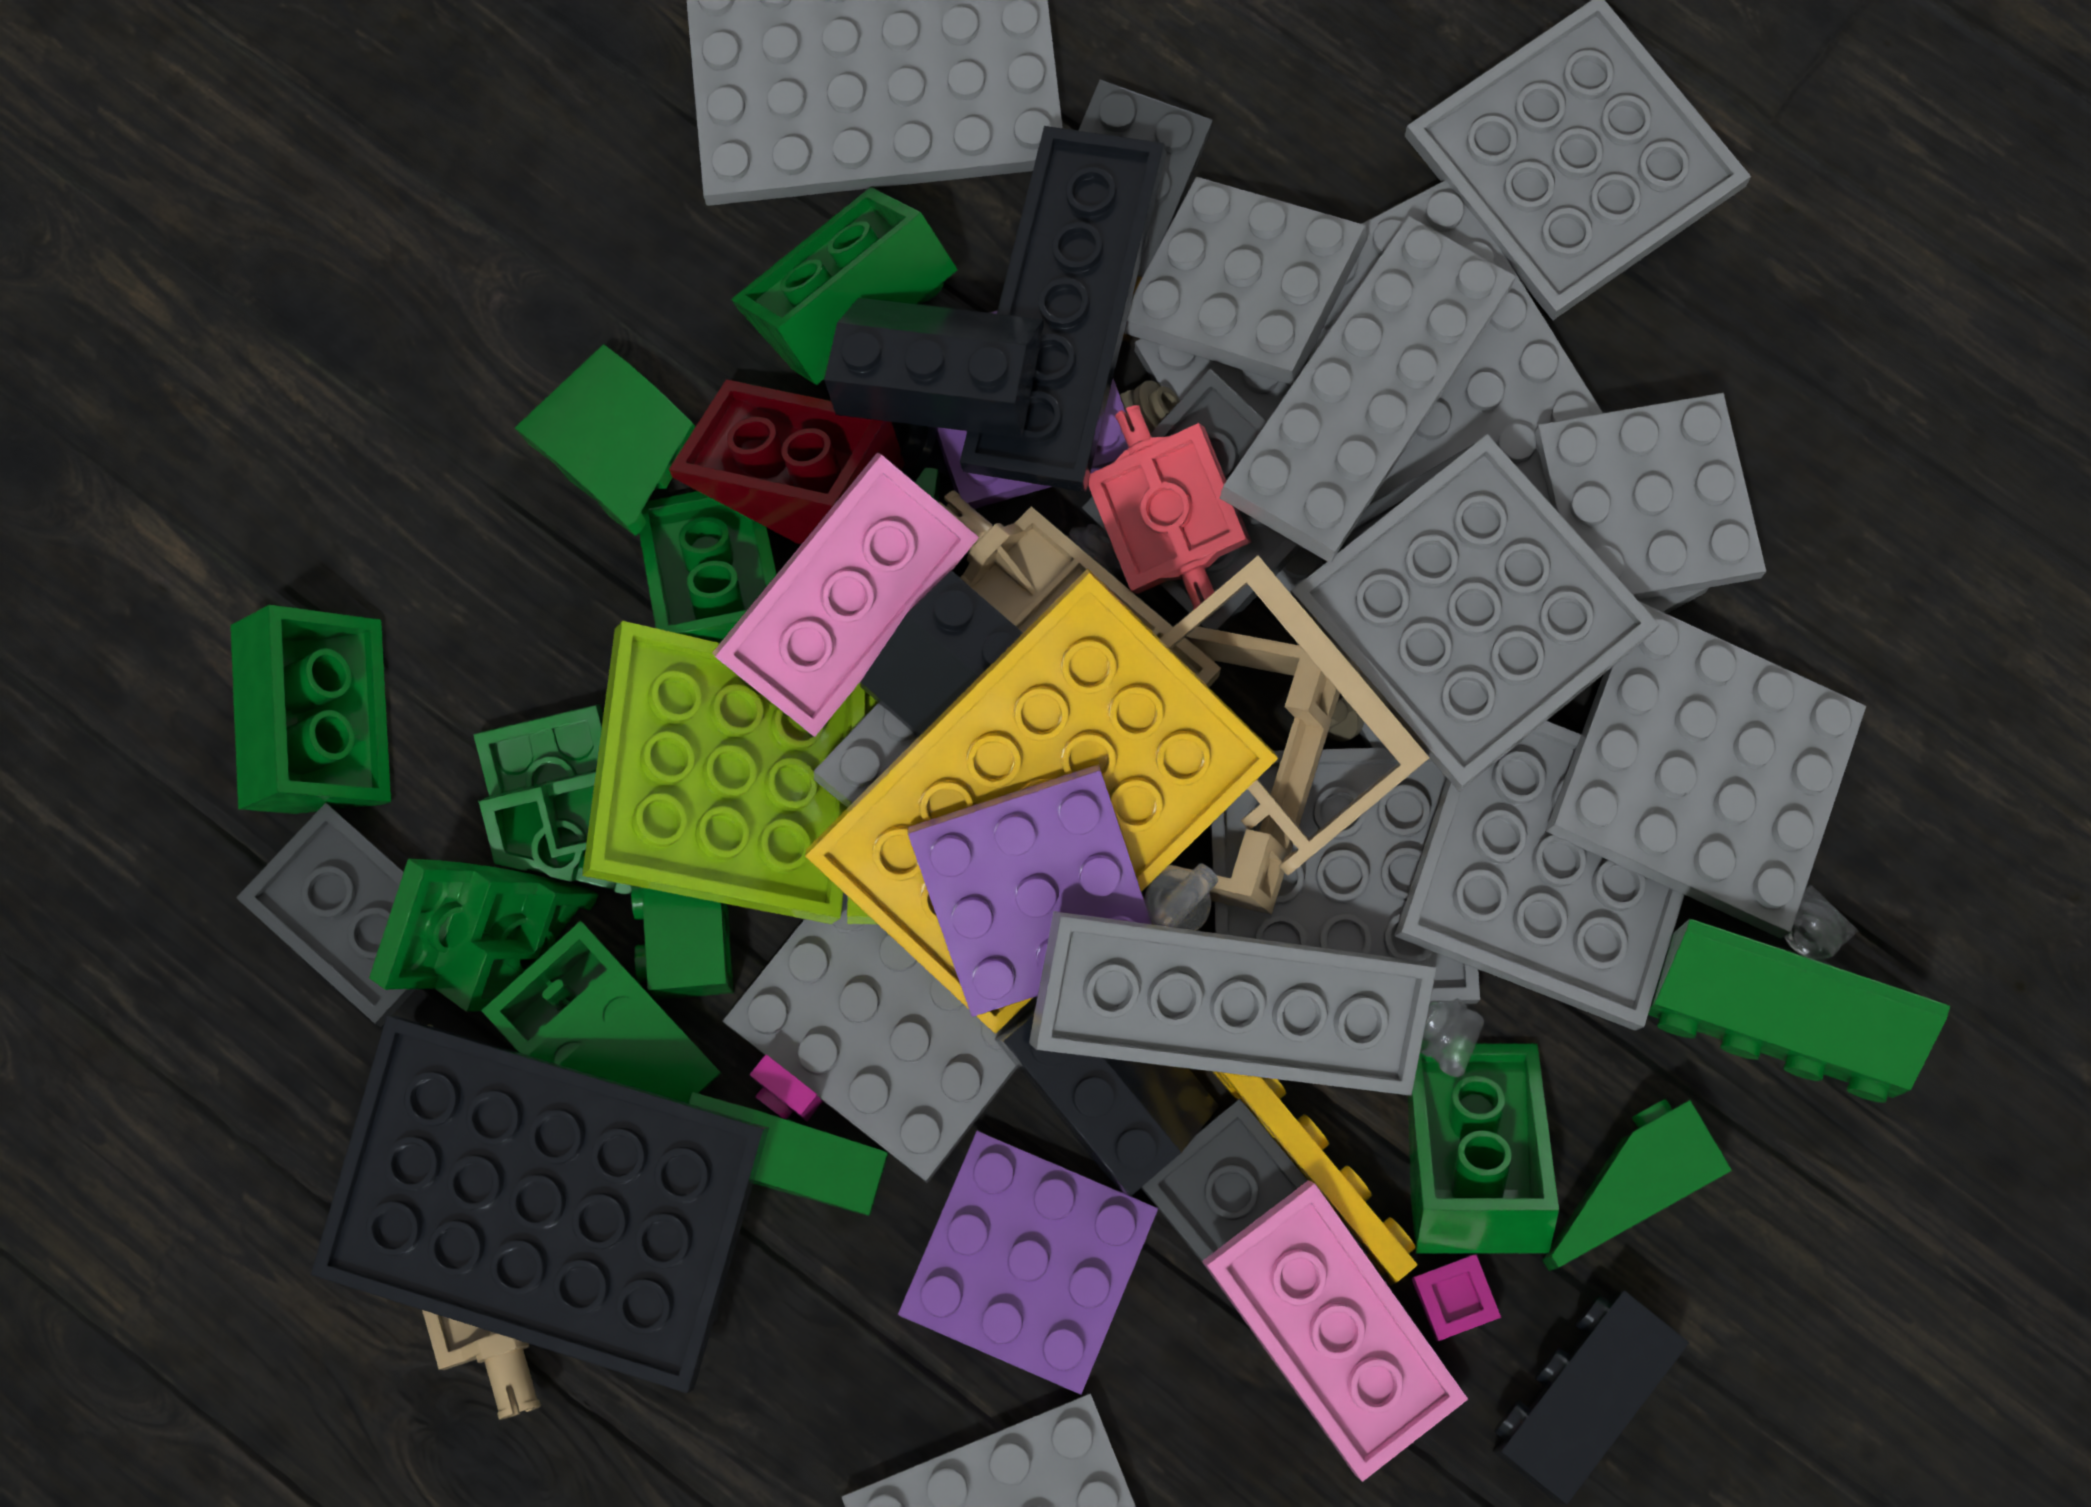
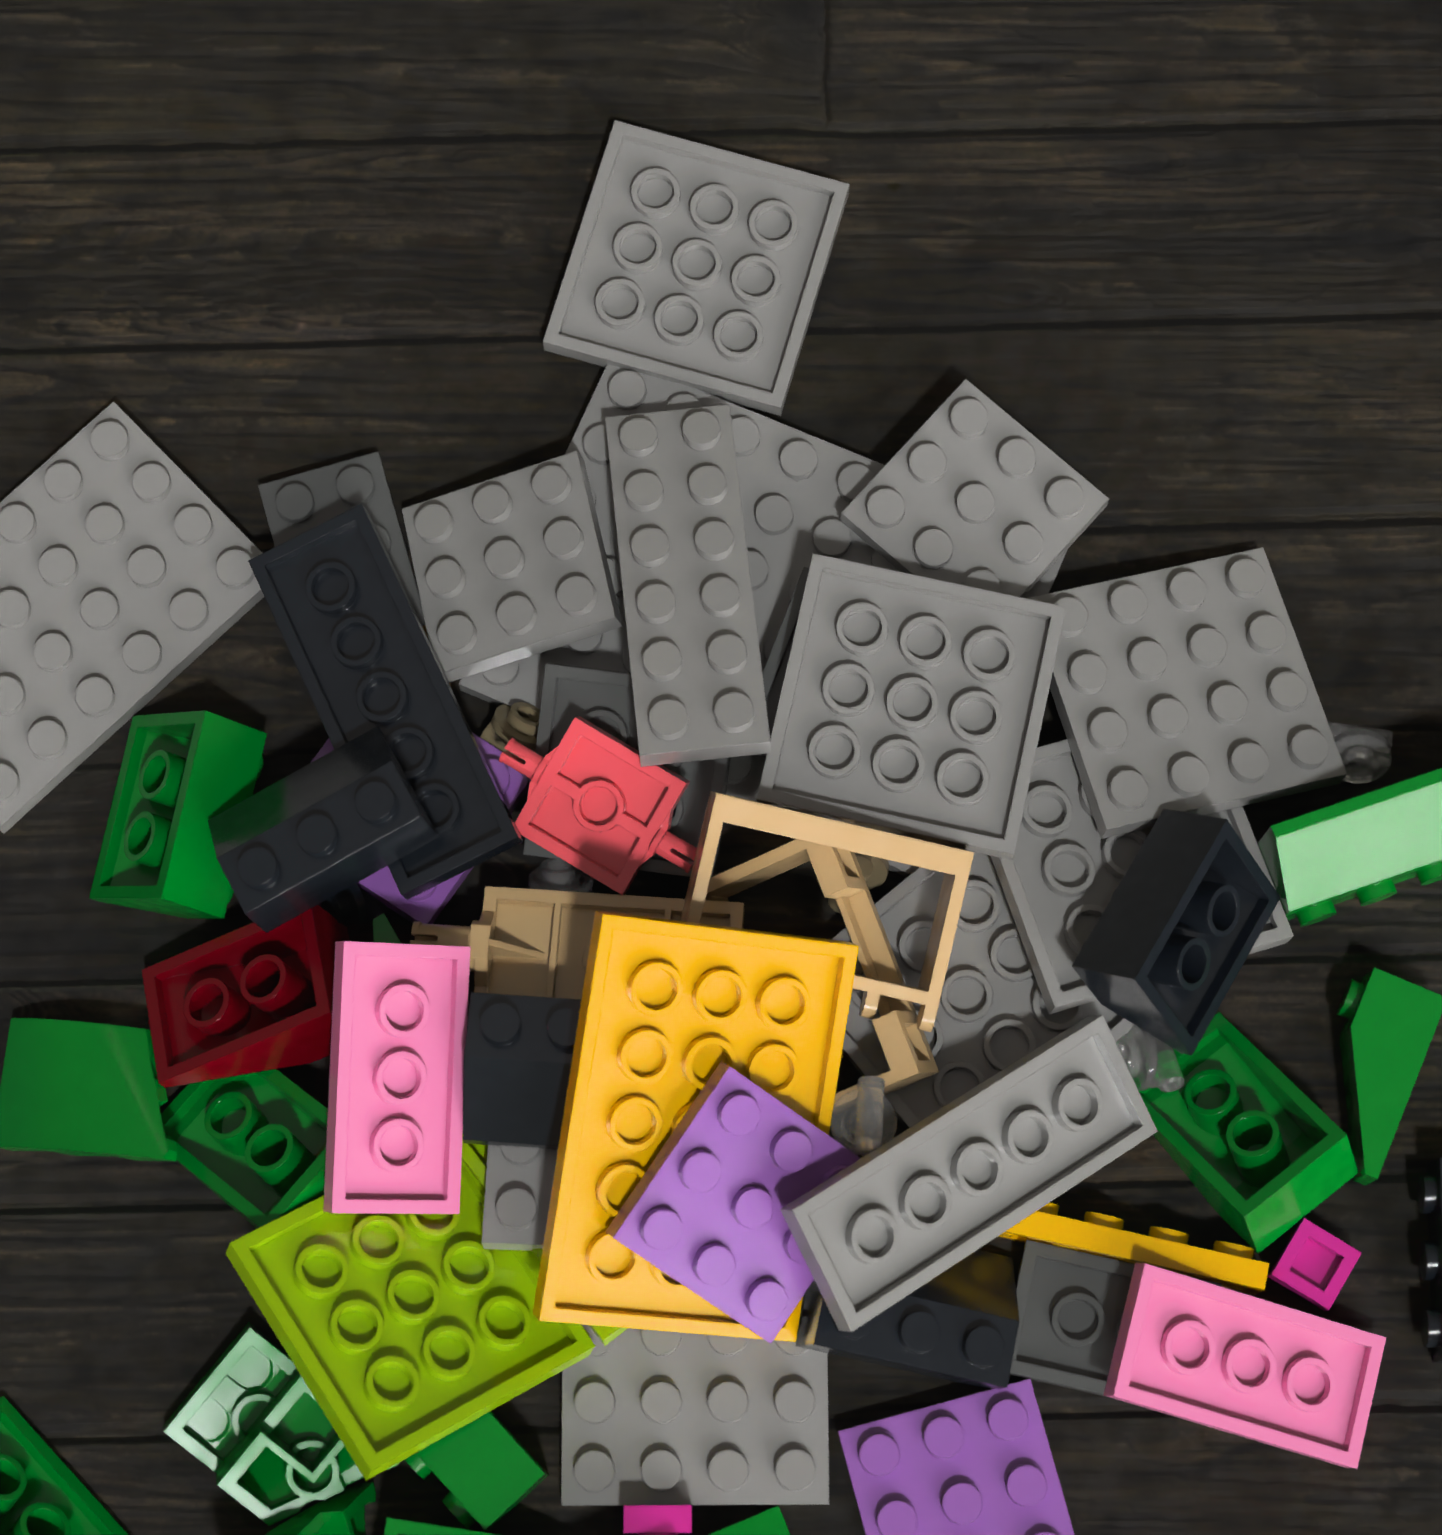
camera: 40 degrees left, 0 degrees up
none -> black slope [1072,809,1281,1056]

